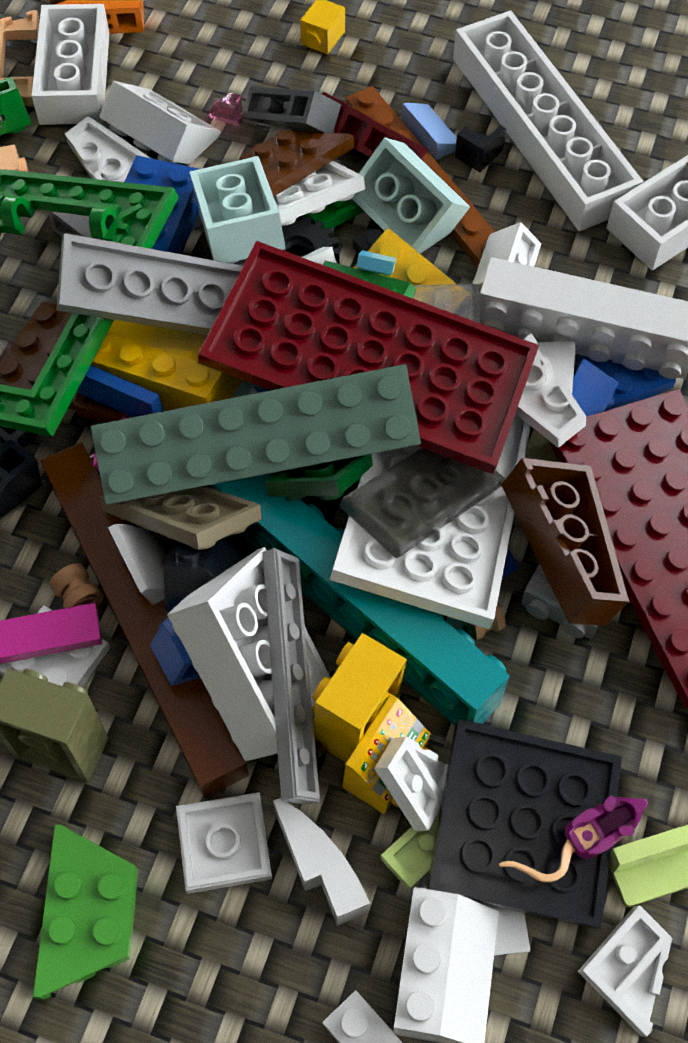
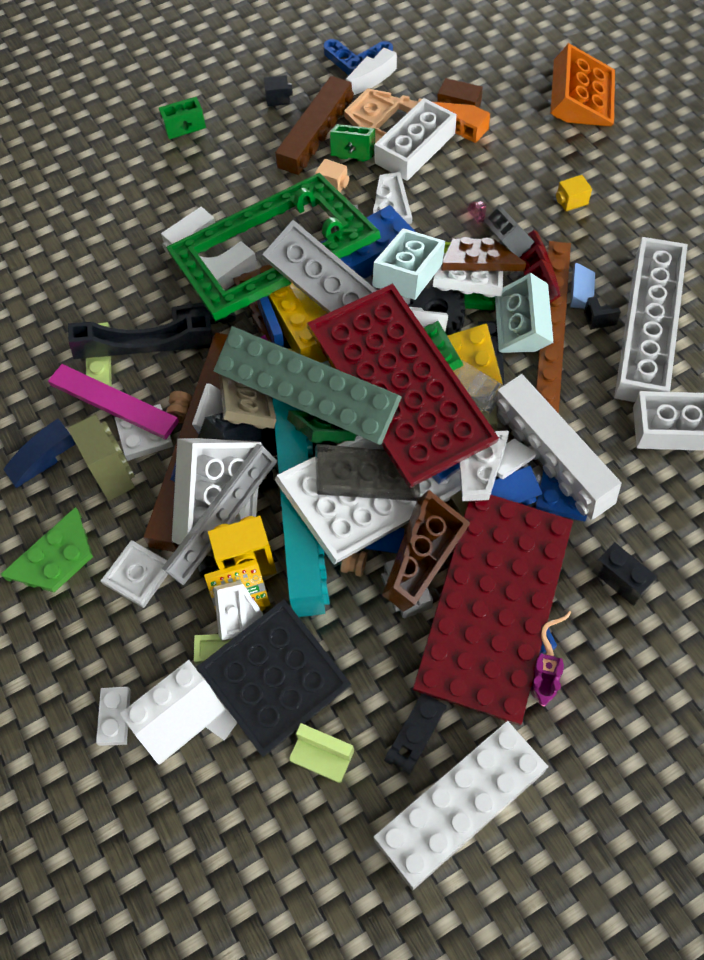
camera: 45 degrees right, 0 degrees up
white slope [99,81,221,164] -> none
white slope [273,798,370,926] -> none
medium azure tile [356,250,397,276] -> none
white panel [473,222,541,290] -> none
magenta animal [499,796,648,882] -> none
white wing [578,905,672,1037] -> none

